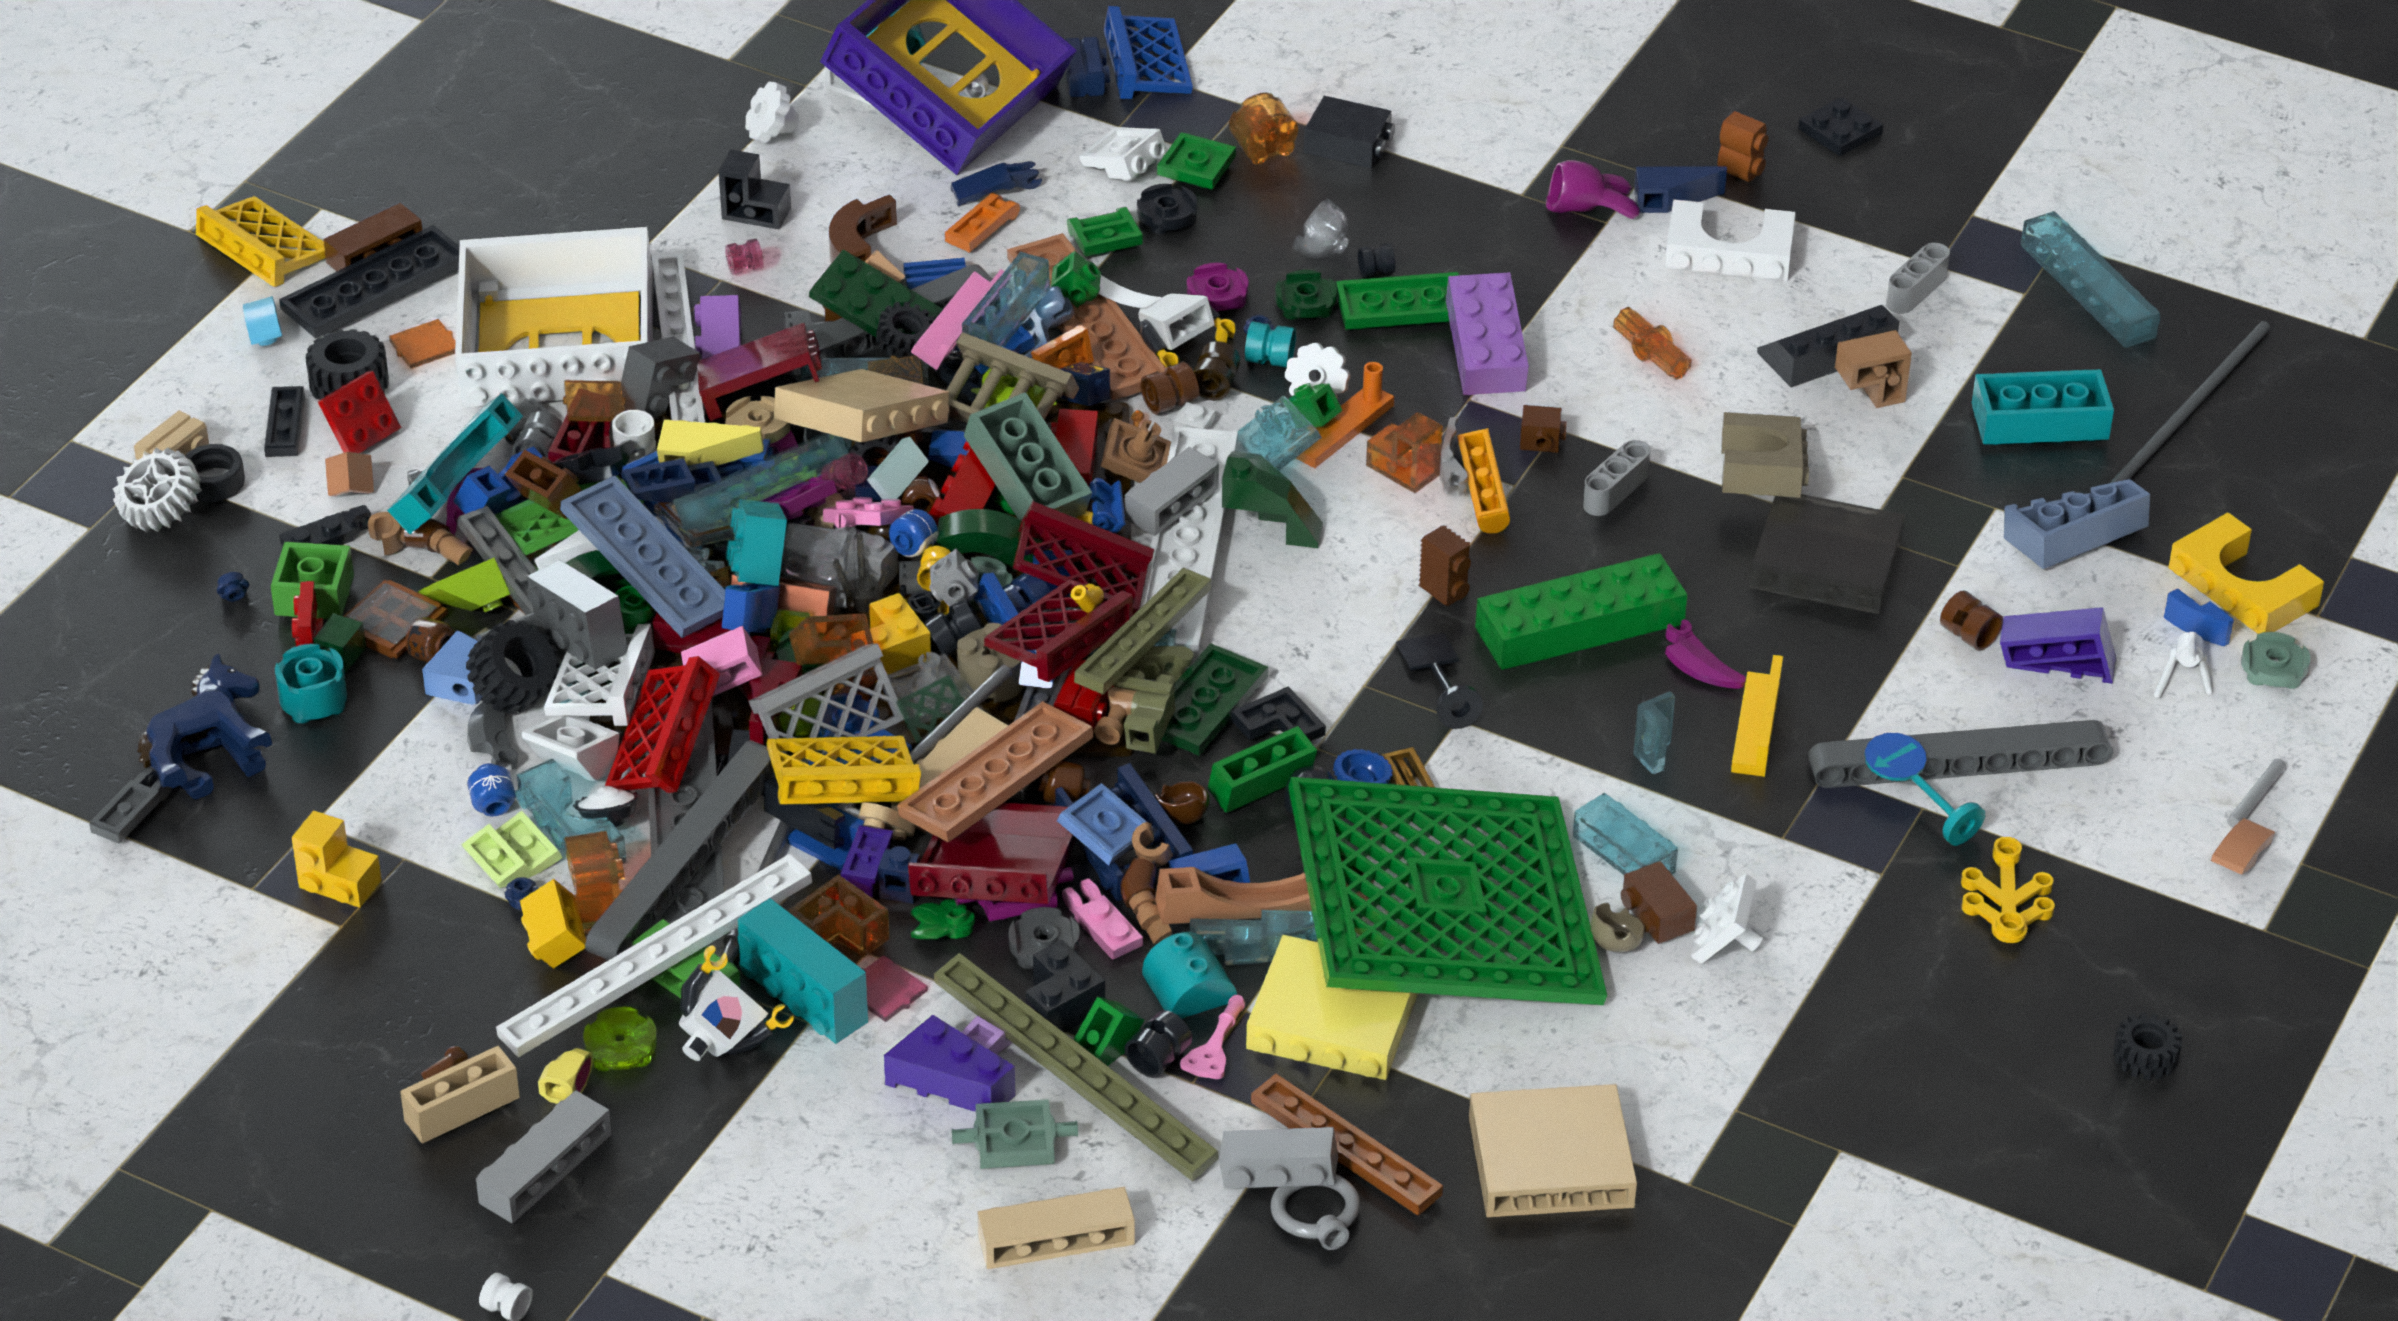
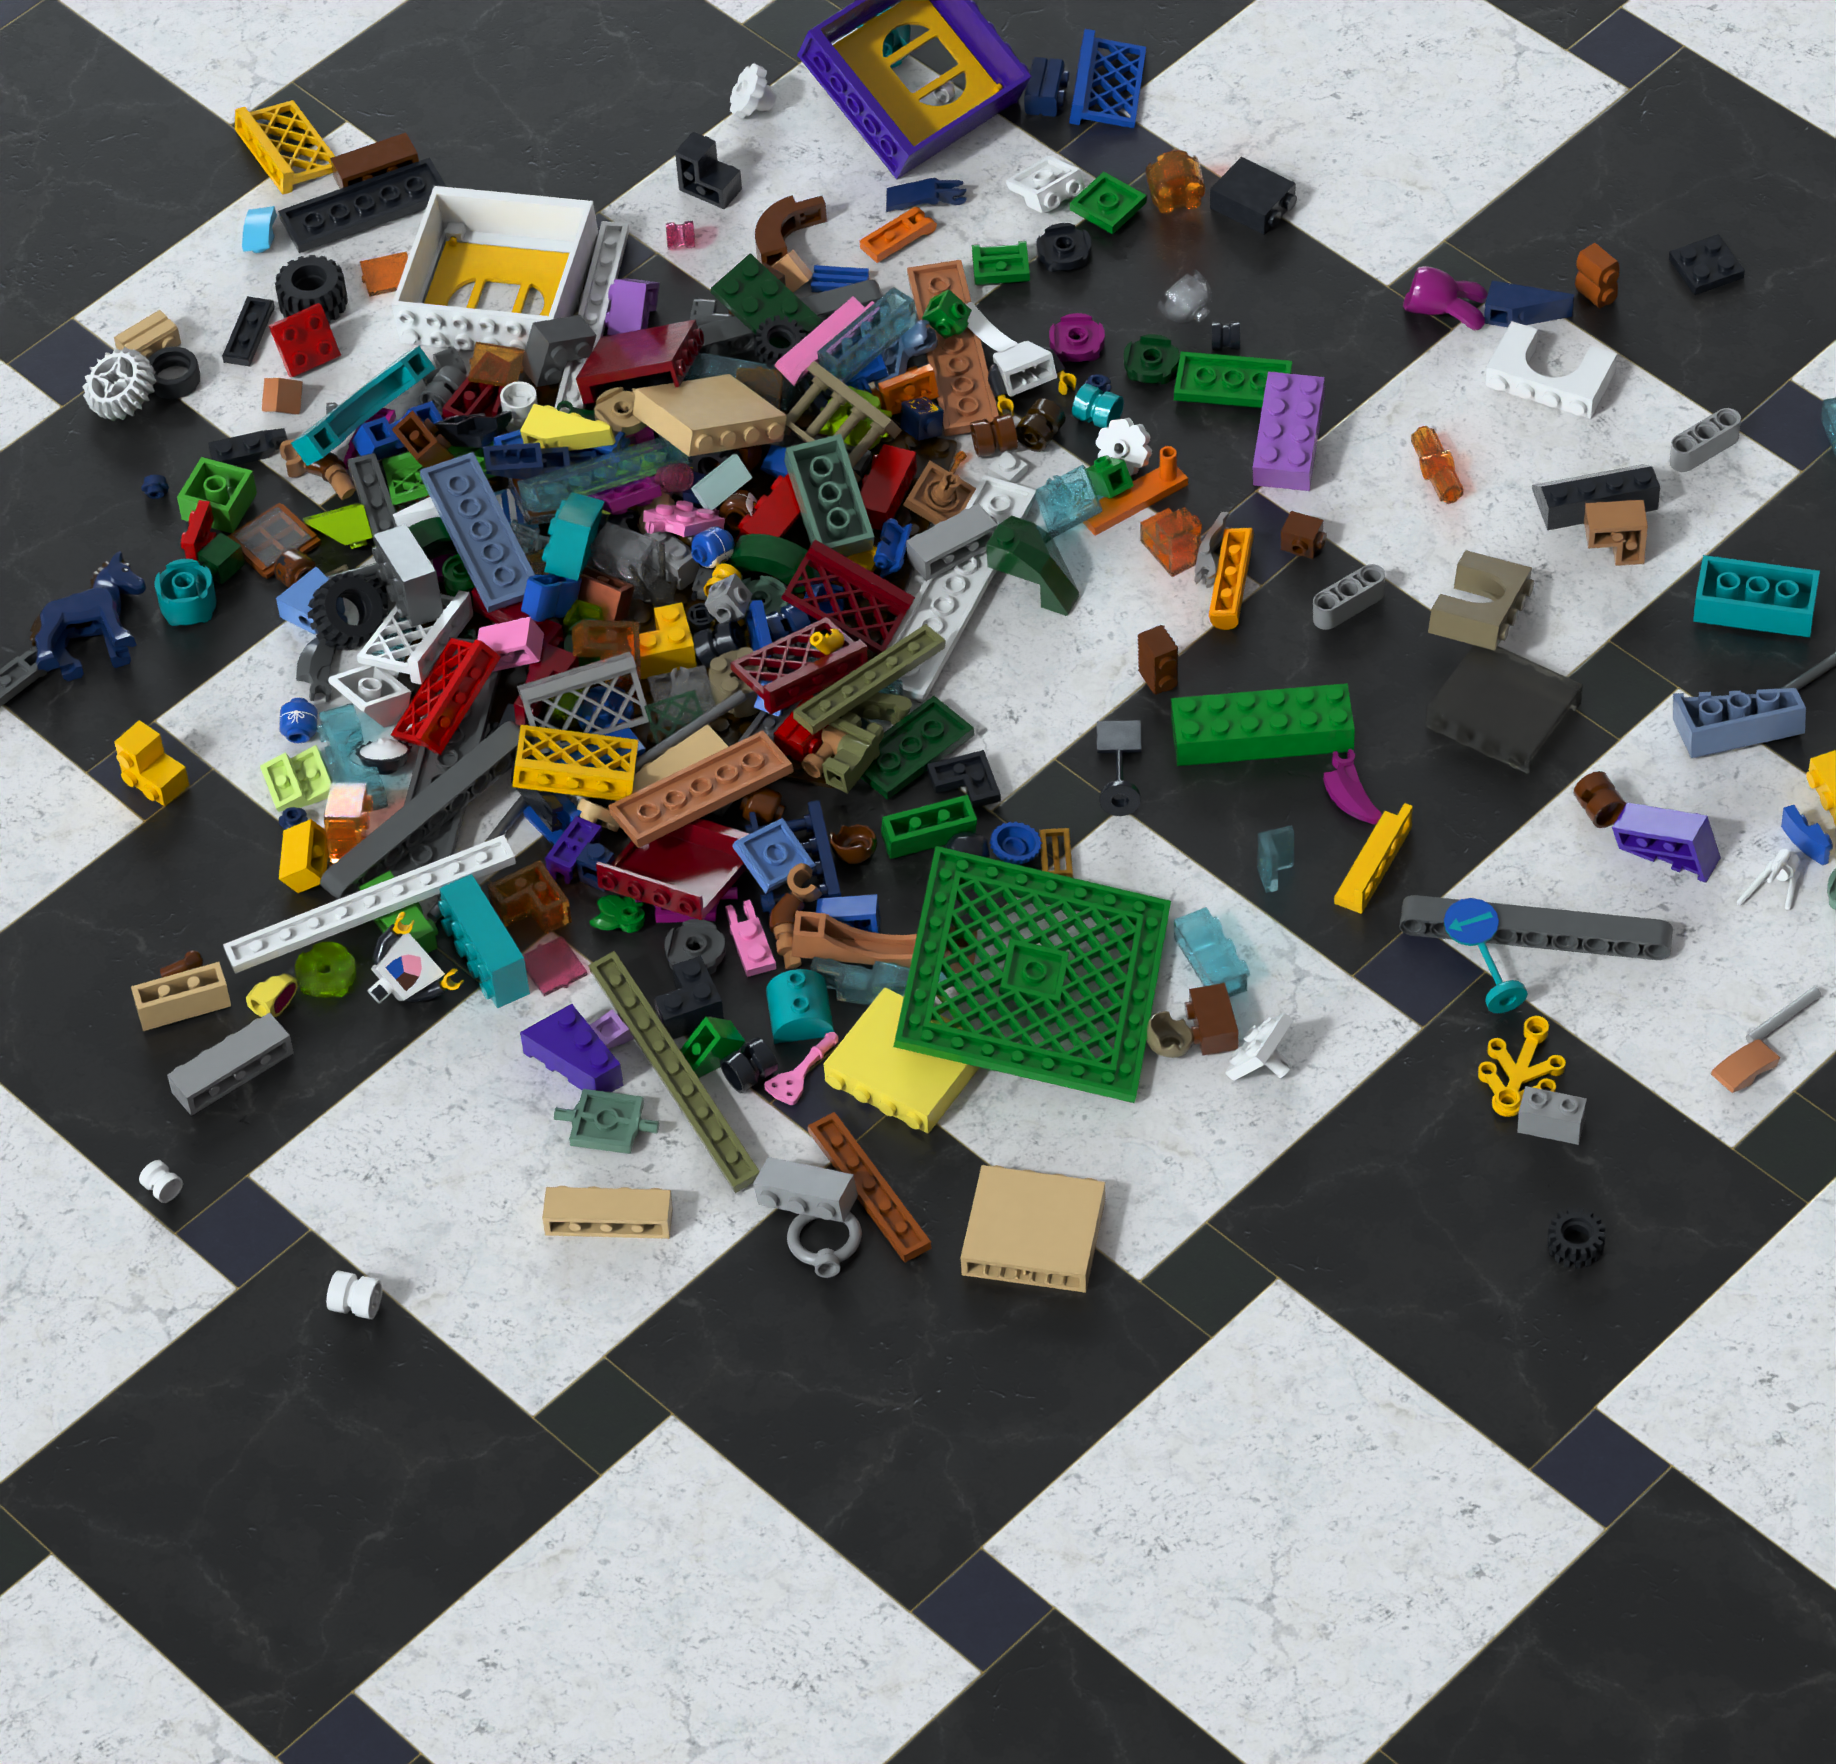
camera: 20 degrees right, 10 degrees up
none -> light grey hinge [1517,1086,1587,1145]

